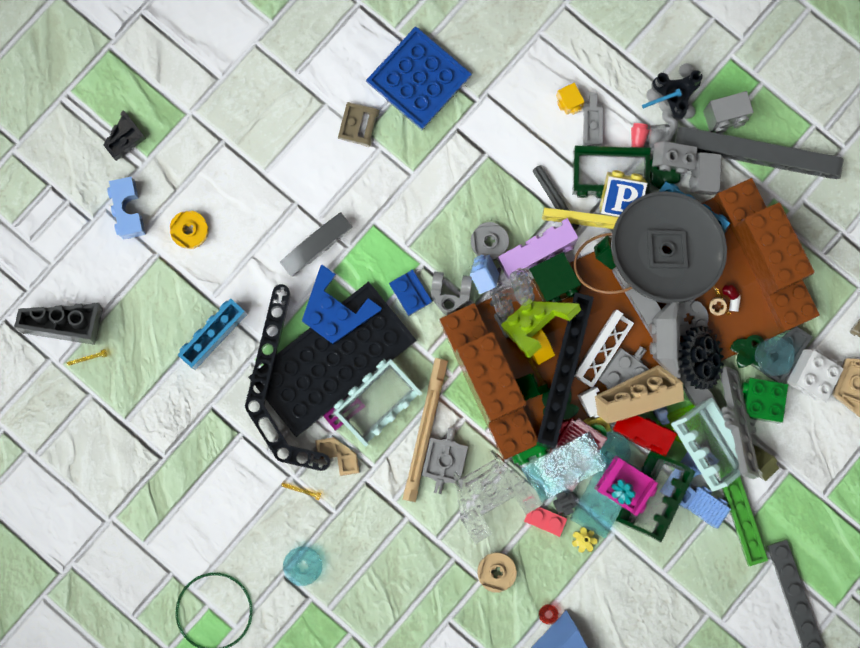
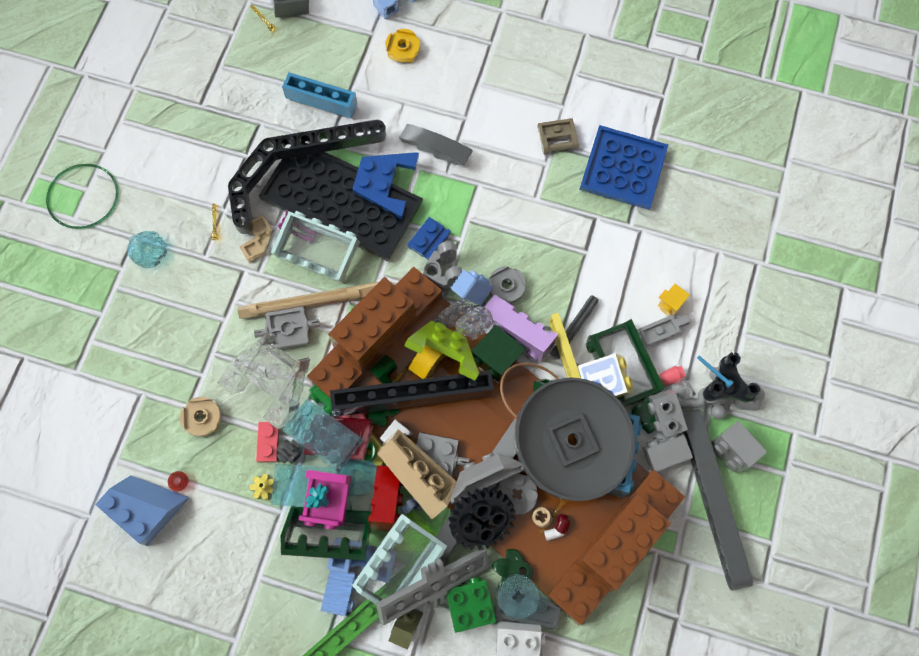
camera: 65 degrees right, 10 degrees down
white fence [574,310,634,388] -> none

